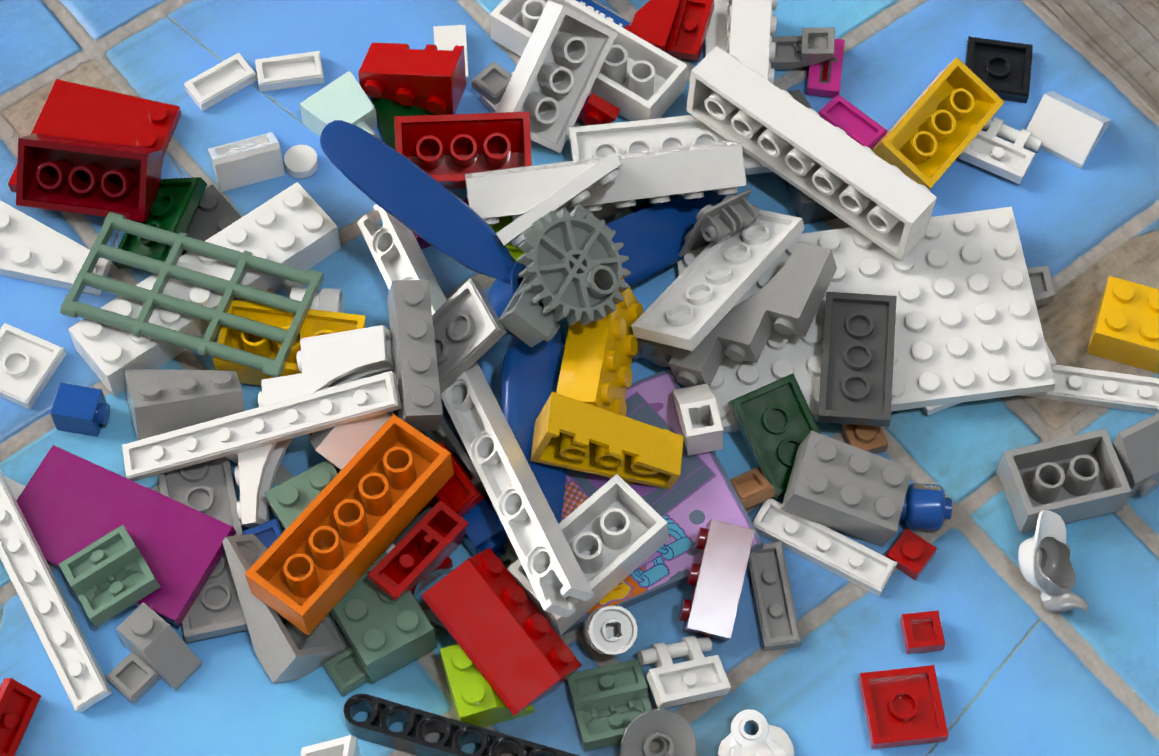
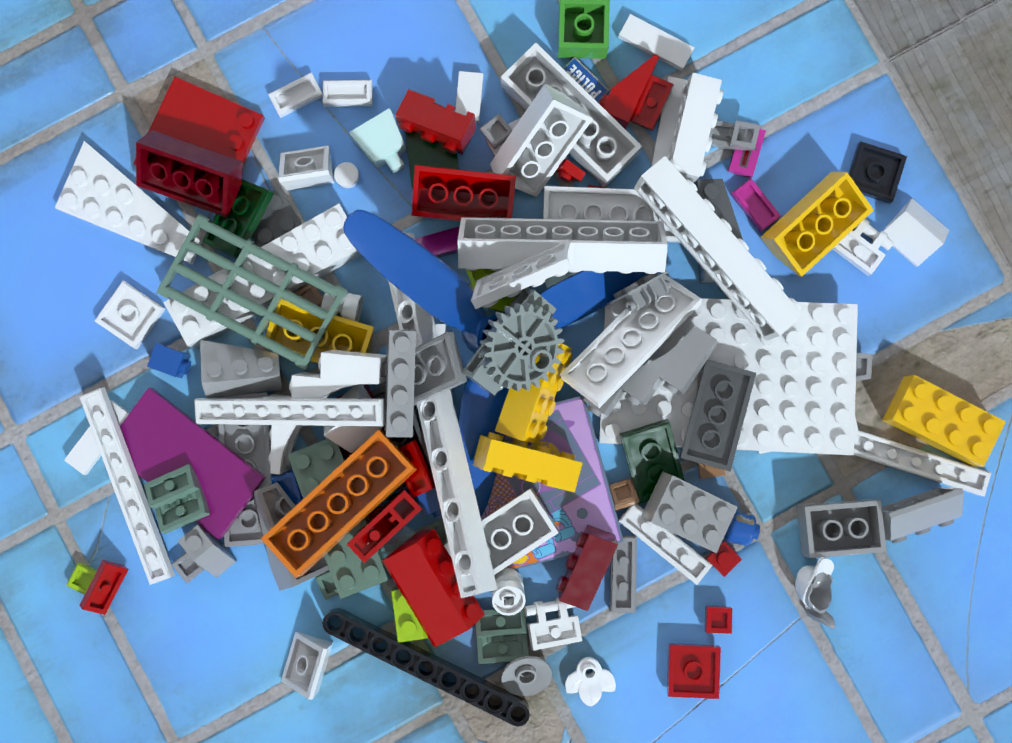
camera: 10 degrees right, 25 degrees up
white slope [672,384,723,456] -> none

